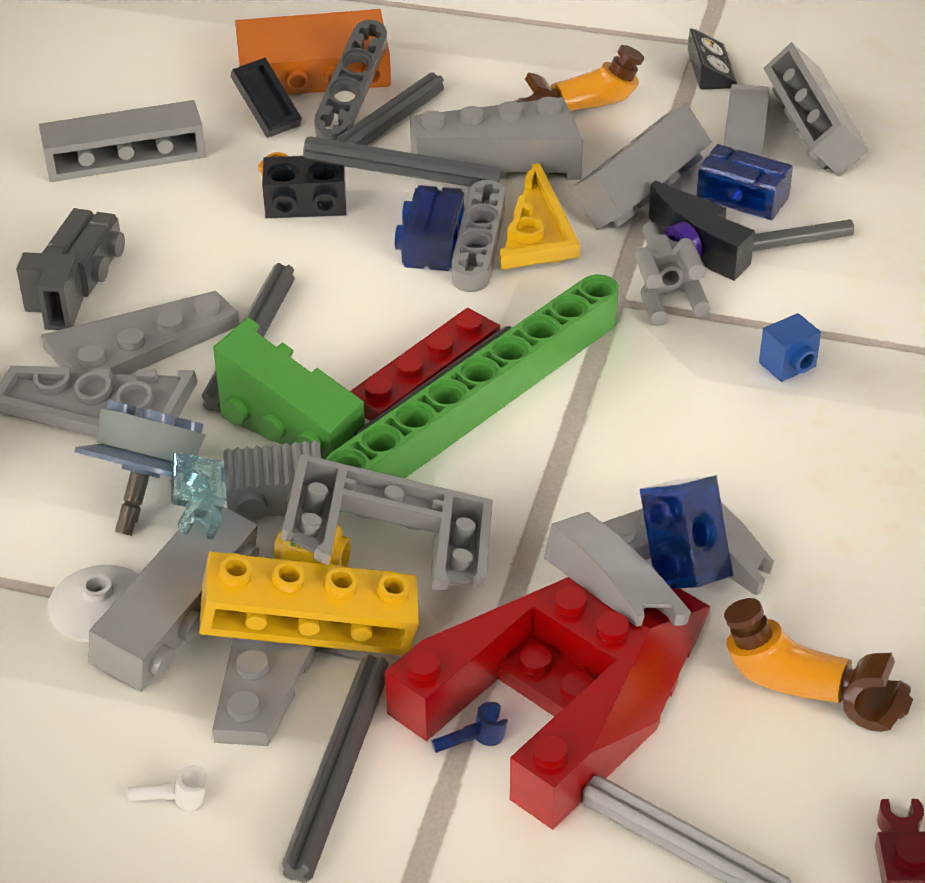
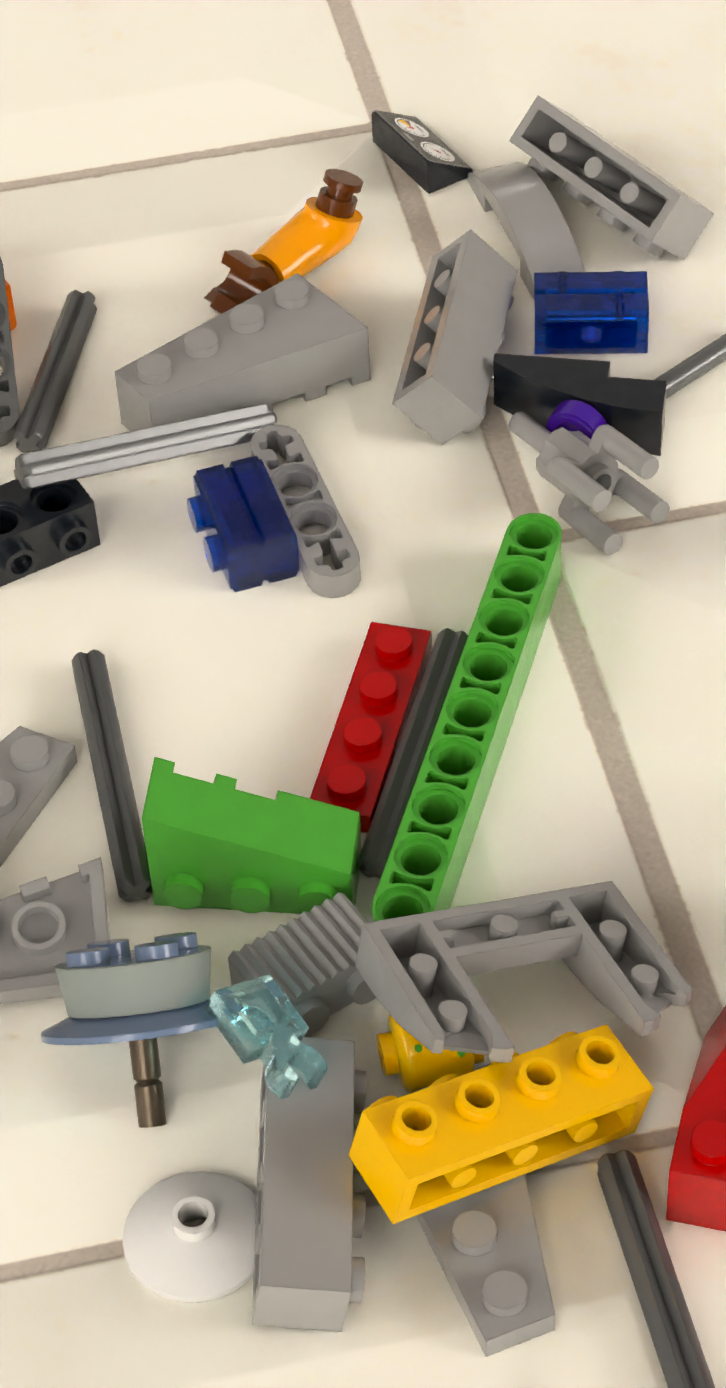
camera: 25 degrees left, 5 degrees up
yellow wing [500,163,580,270] -> none

